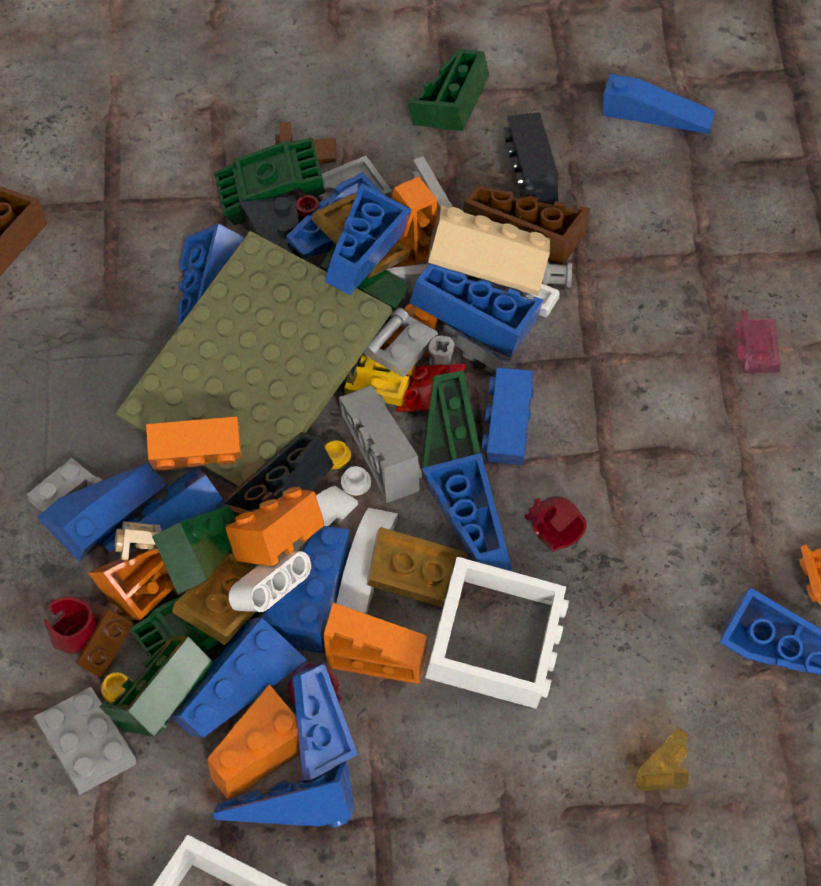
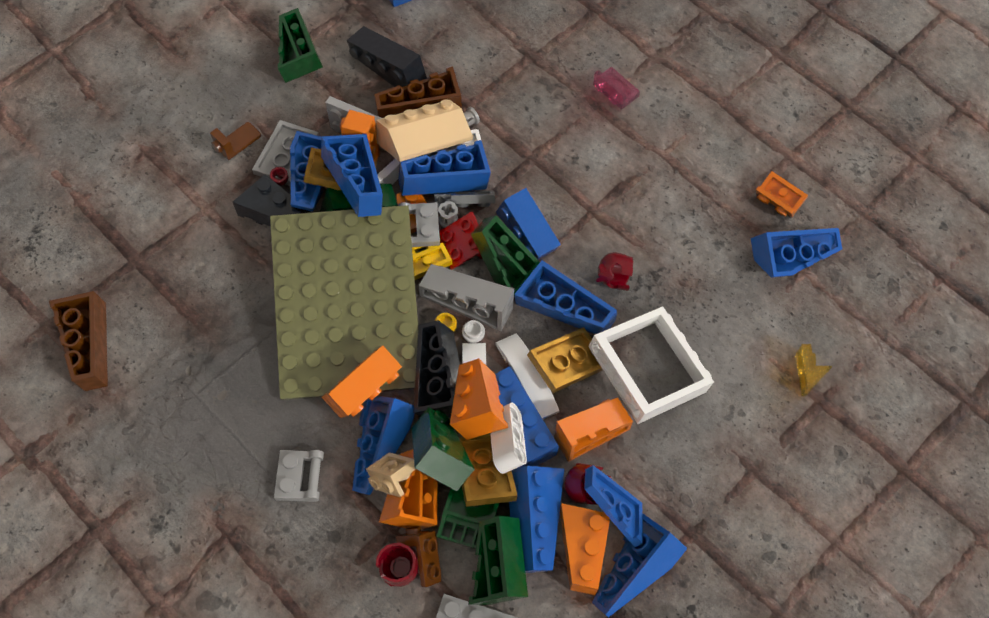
camera: 45 degrees left, 10 degrees up
blue wedge [37,463,168,562] -> none
yellow plate [101,672,131,703] -> none
blue wedge [177,224,245,329] -> none
dark green plate [214,138,325,225] -> none

